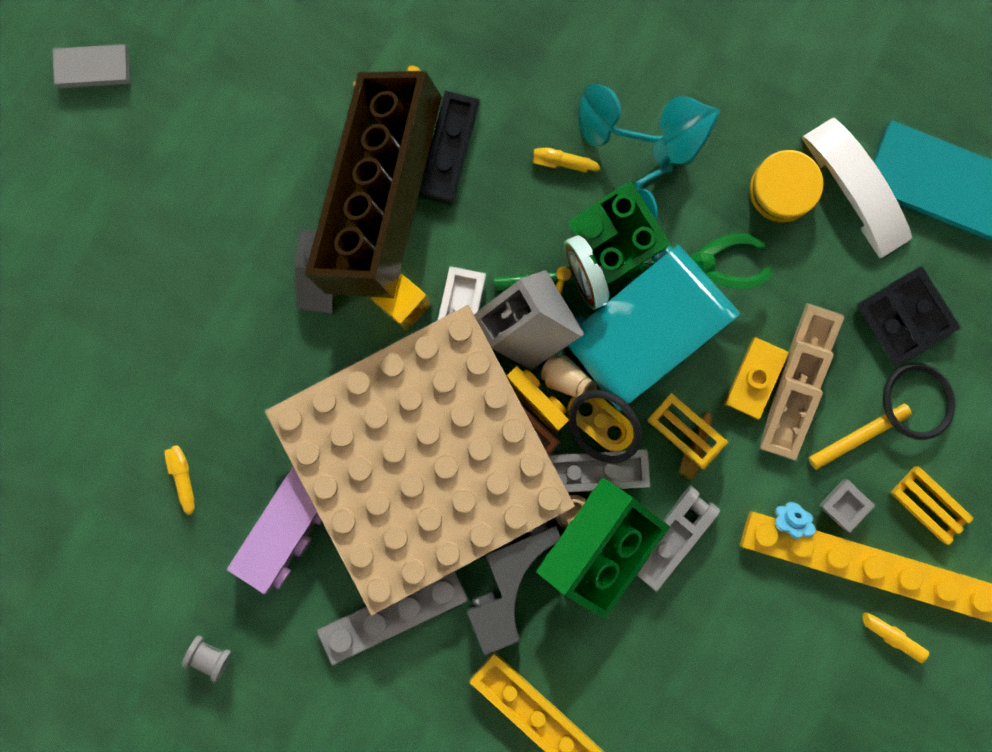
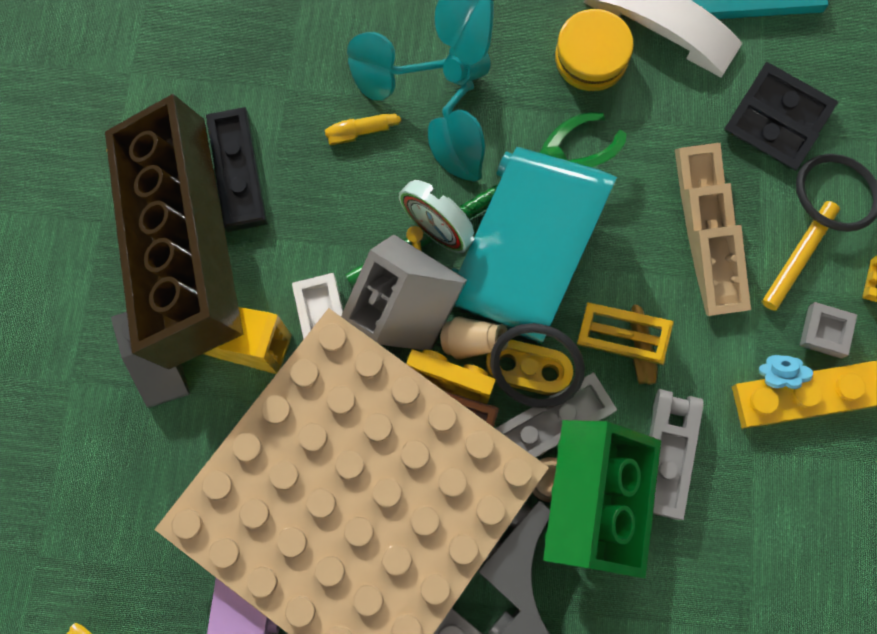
camera: 25 degrees left, 10 degrees down
green slope [567,180,671,285] -> none
yellow plate [723,337,789,420] -> none

